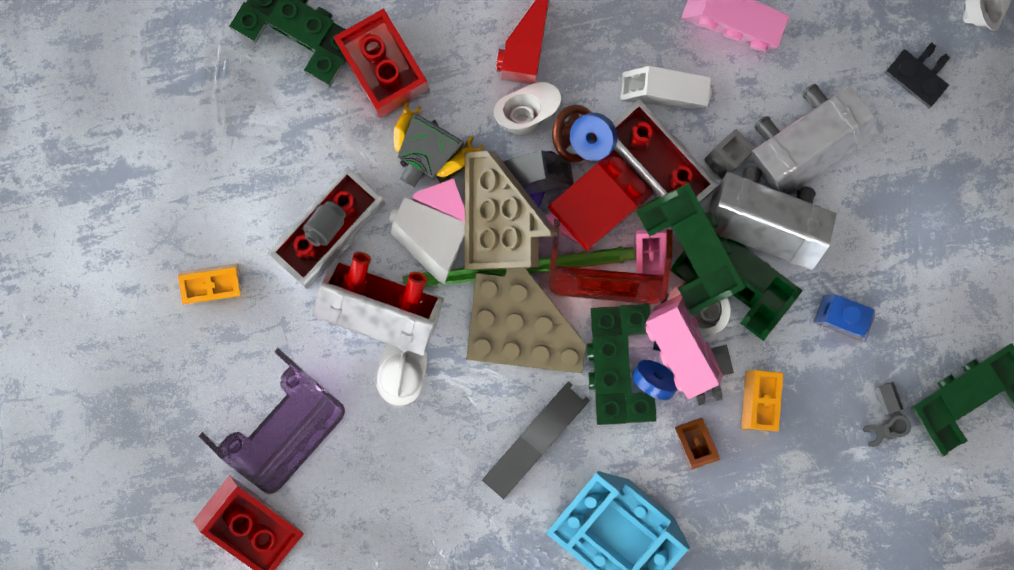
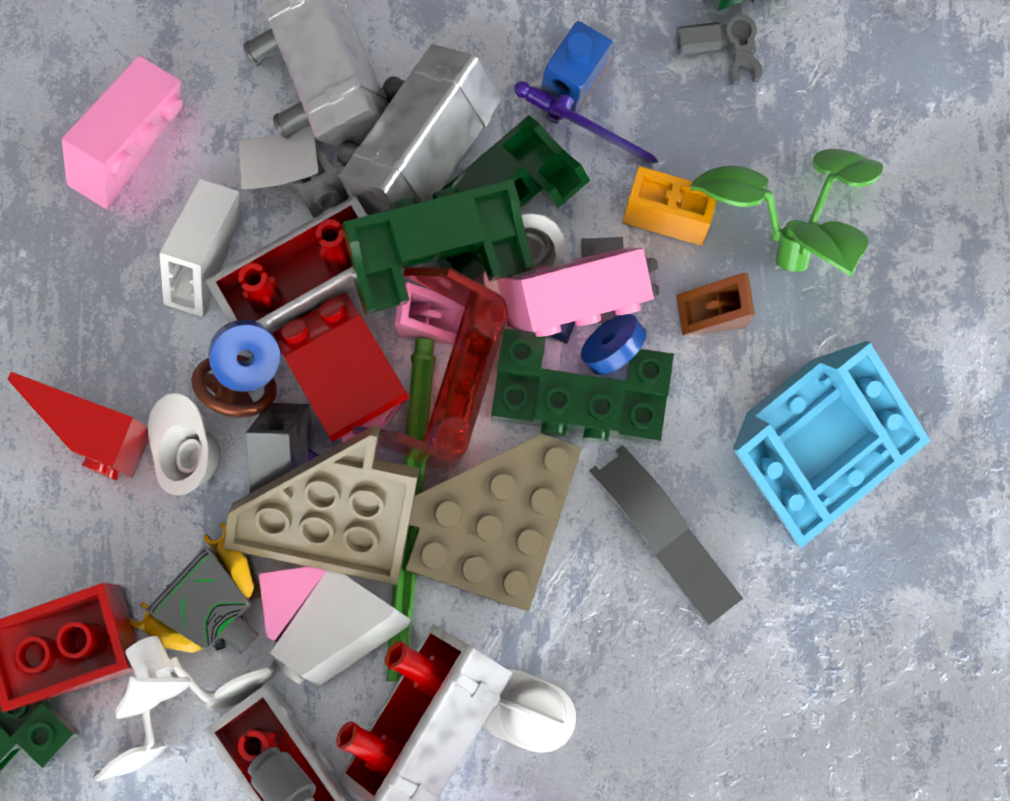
camera: 80 degrees left, 5 degrees down
none -> white plant [93,636,277,782]
none -> white sticker [238,125,319,189]
none -> dark purple sword [514,81,658,163]
none -> bright green plant [690,149,883,277]

